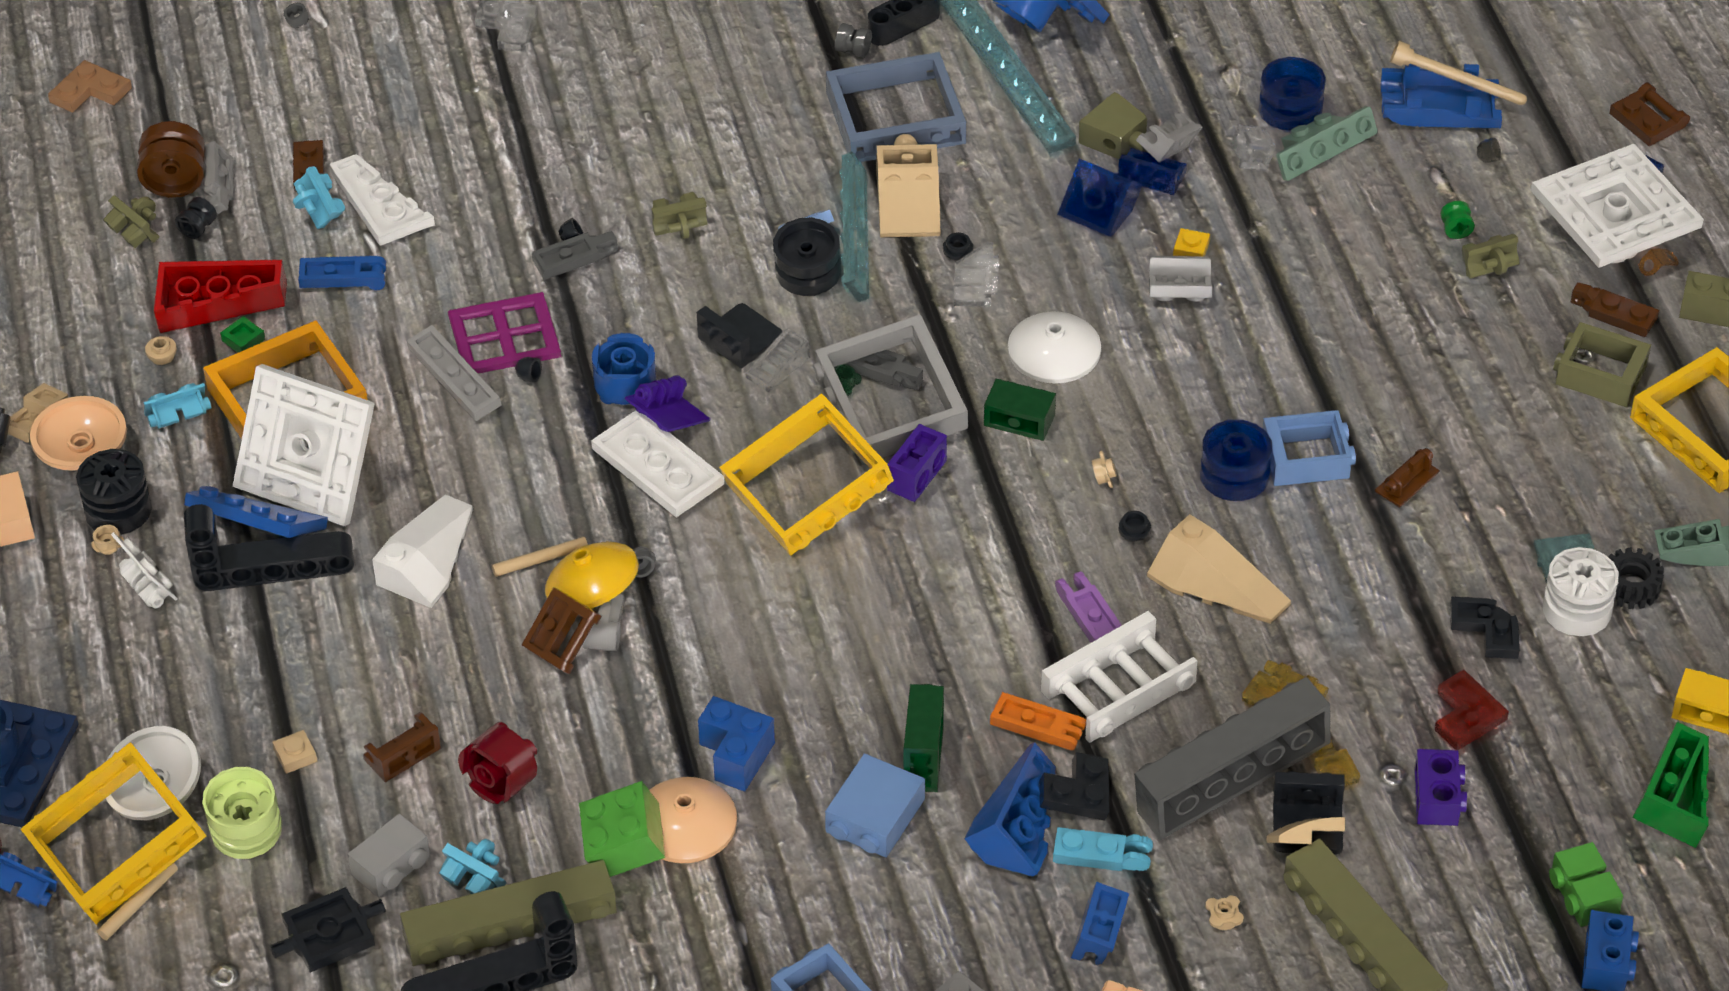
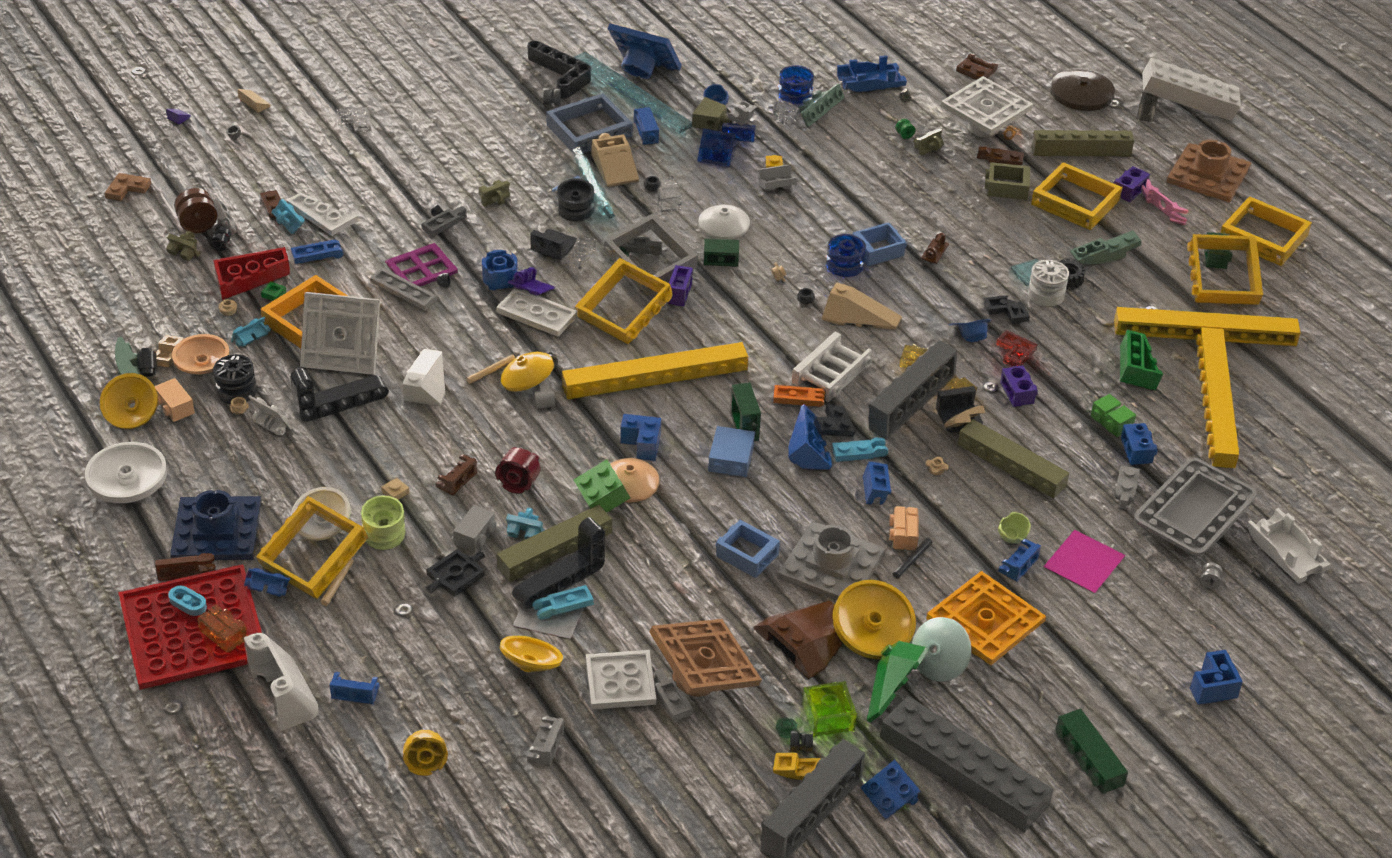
camera: 20 degrees left, 5 degrees down
blue wing [184,486,328,538] -> none
reddish brown plate [522,587,602,674] -> none
medium lavender hinge [1055,571,1122,643] -> none
tan piece [1390,41,1527,105] -> none
none -> yellow brick [562,342,749,400]
none -> blue window [634,107,659,145]
none -> blue hair [703,84,729,105]
none -> blue piece [948,319,991,342]

